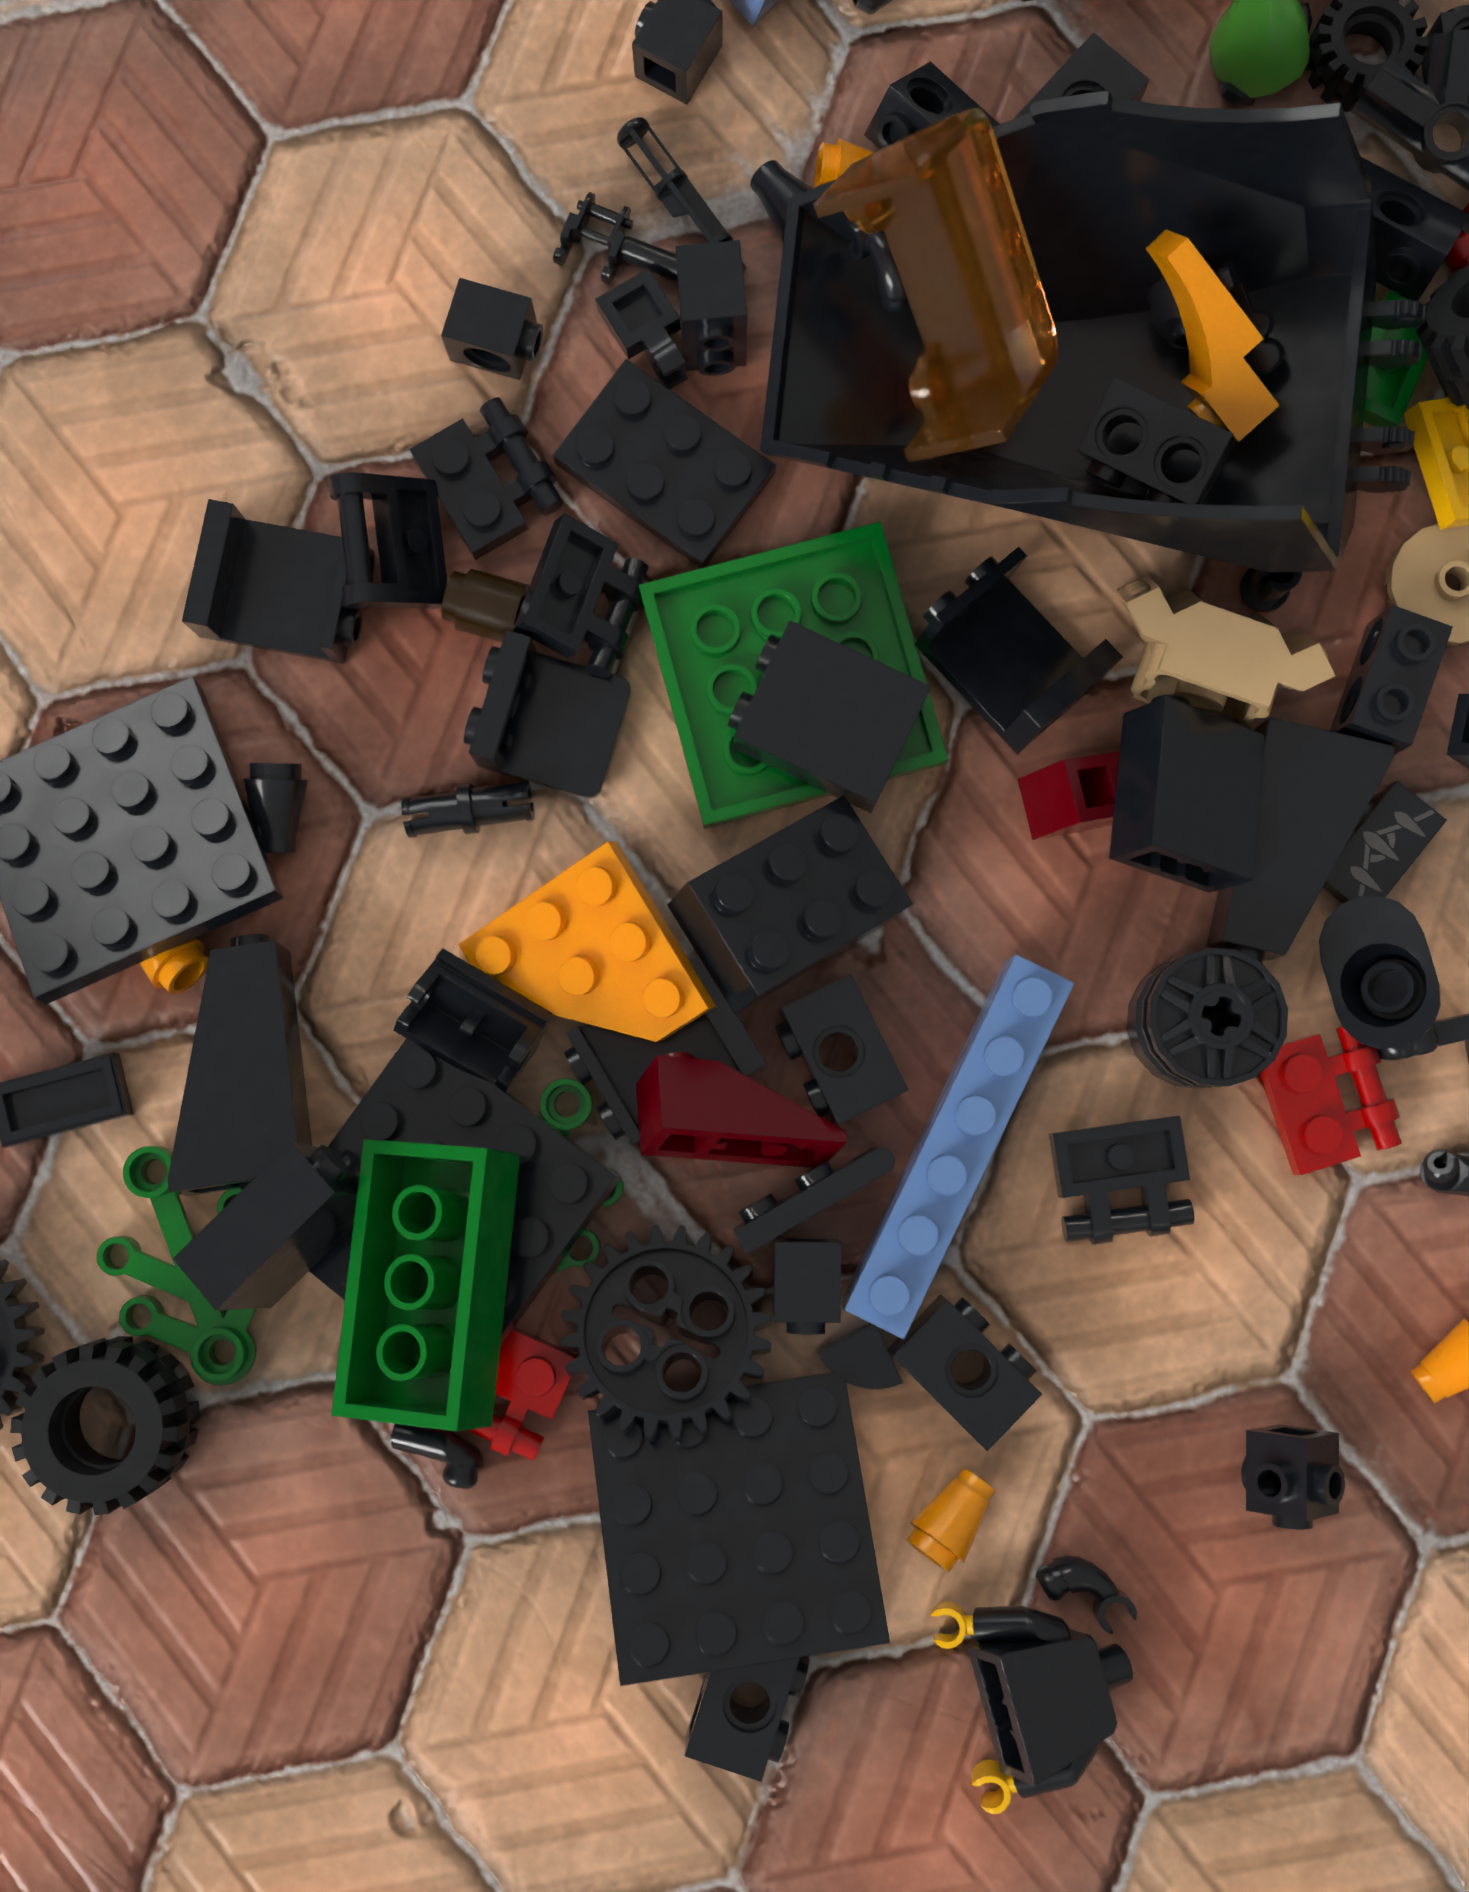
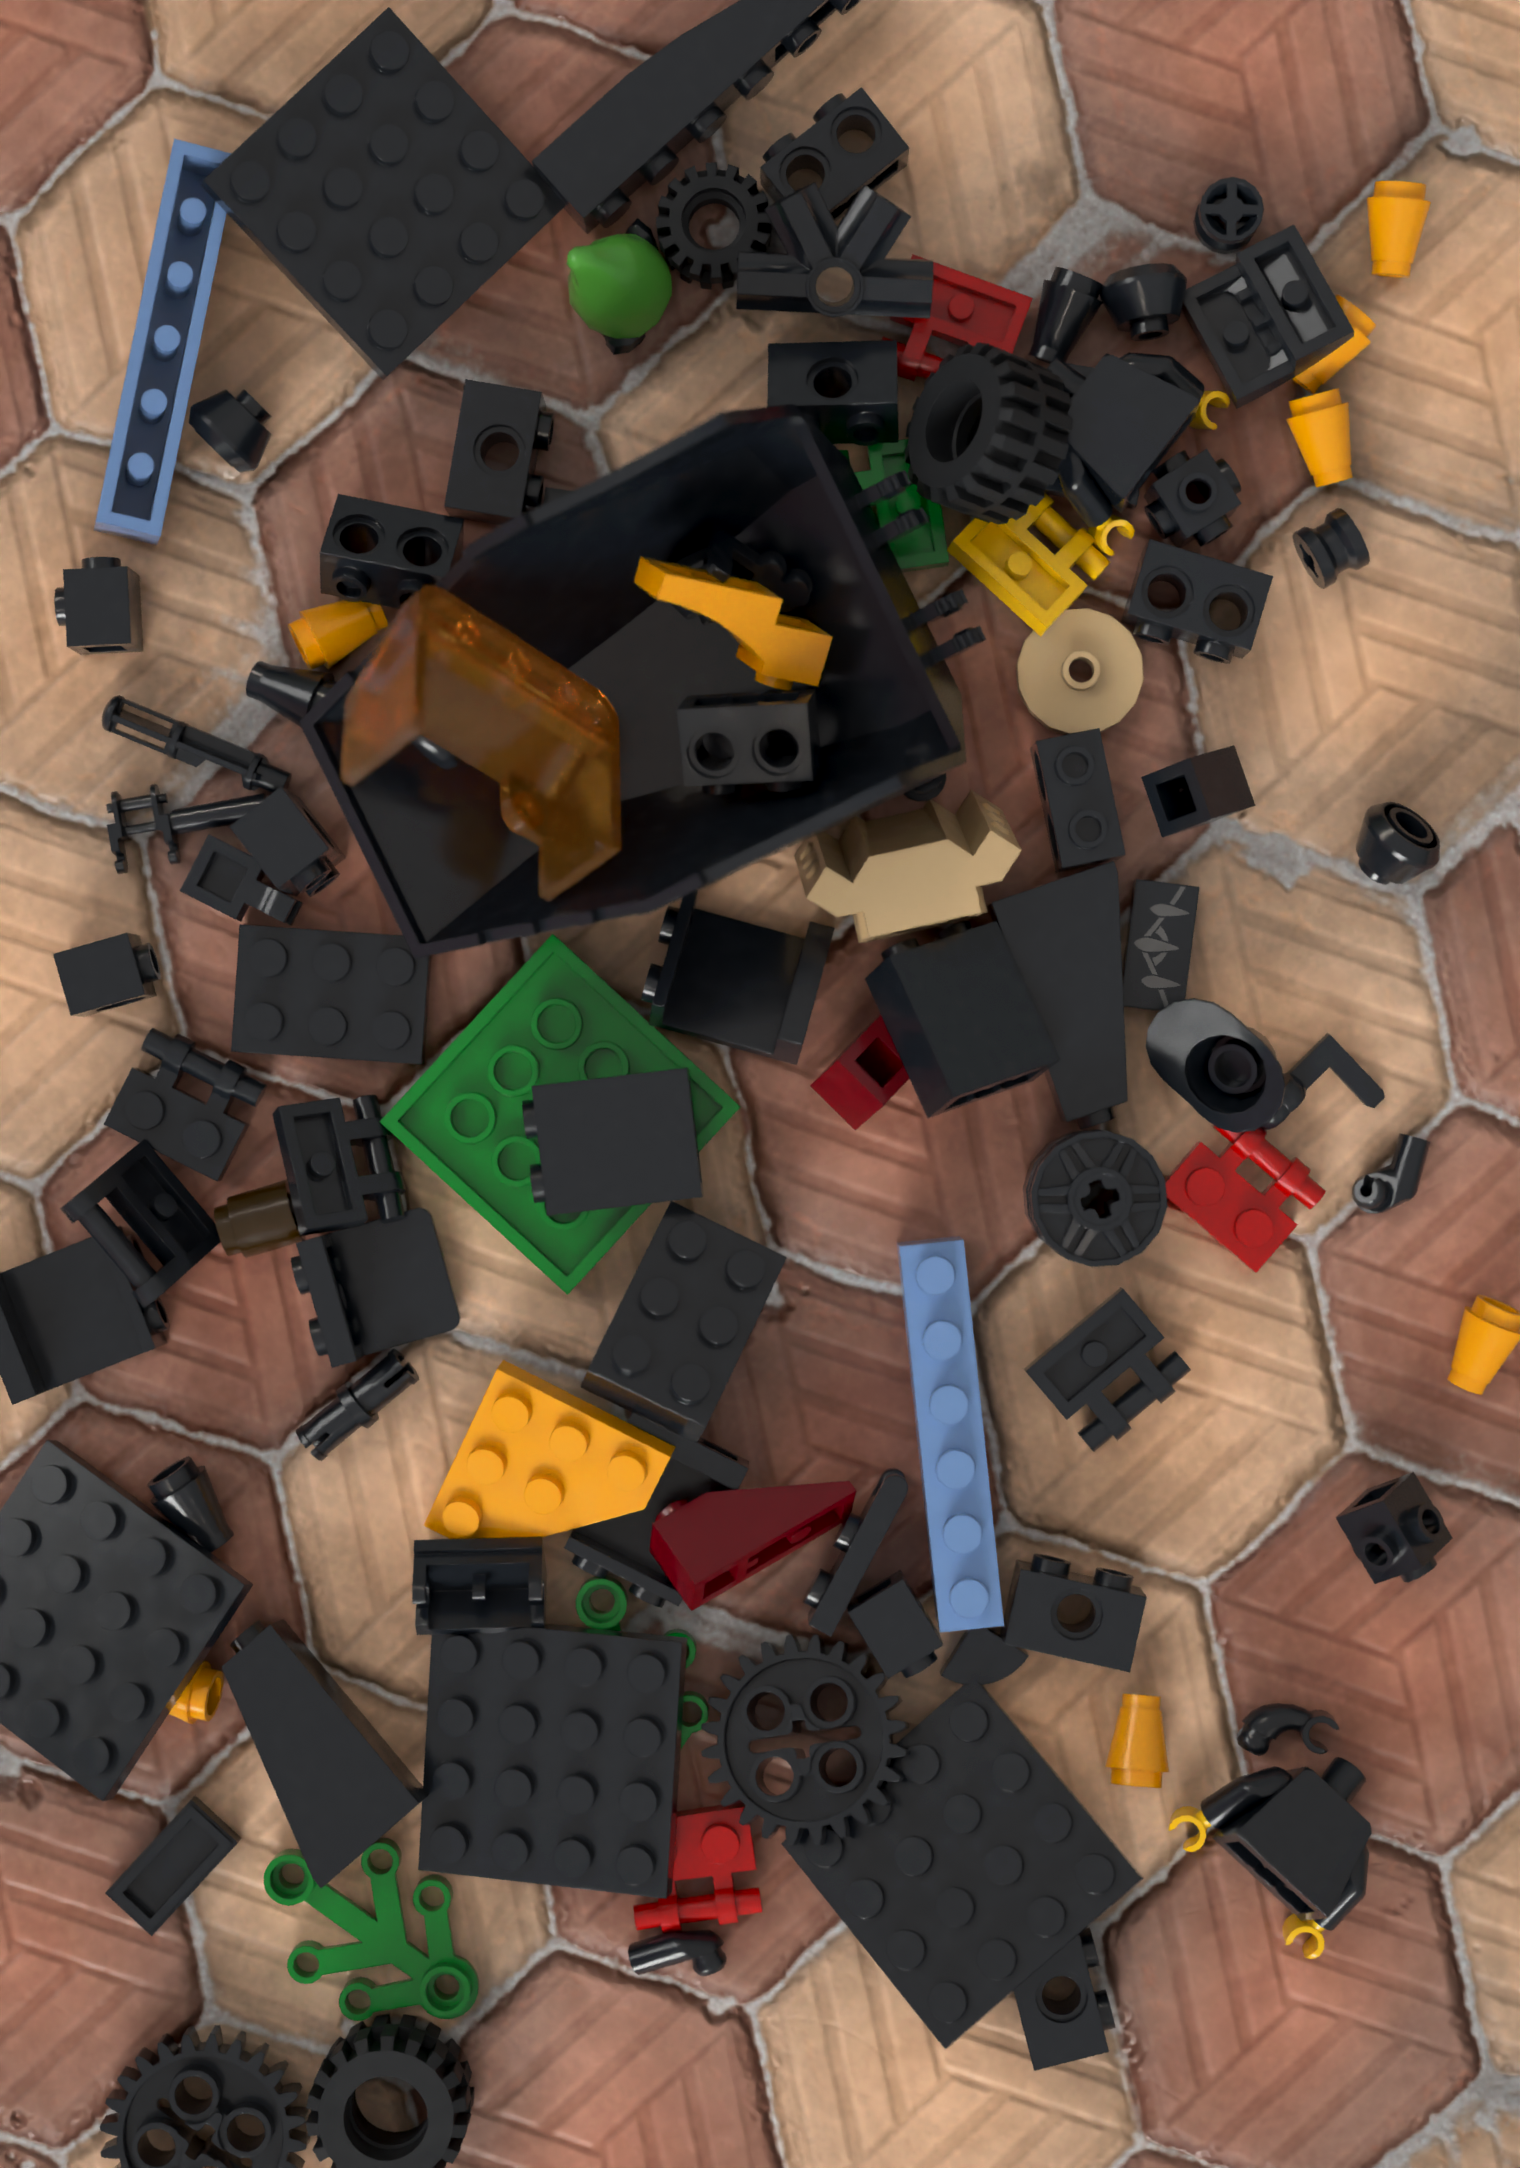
camera: 35 degrees left, 5 degrees up
black brick [173,1142,361,1310] -> none
green brick [331,1139,520,1432] -> none
black brick [774,974,908,1125] -> none

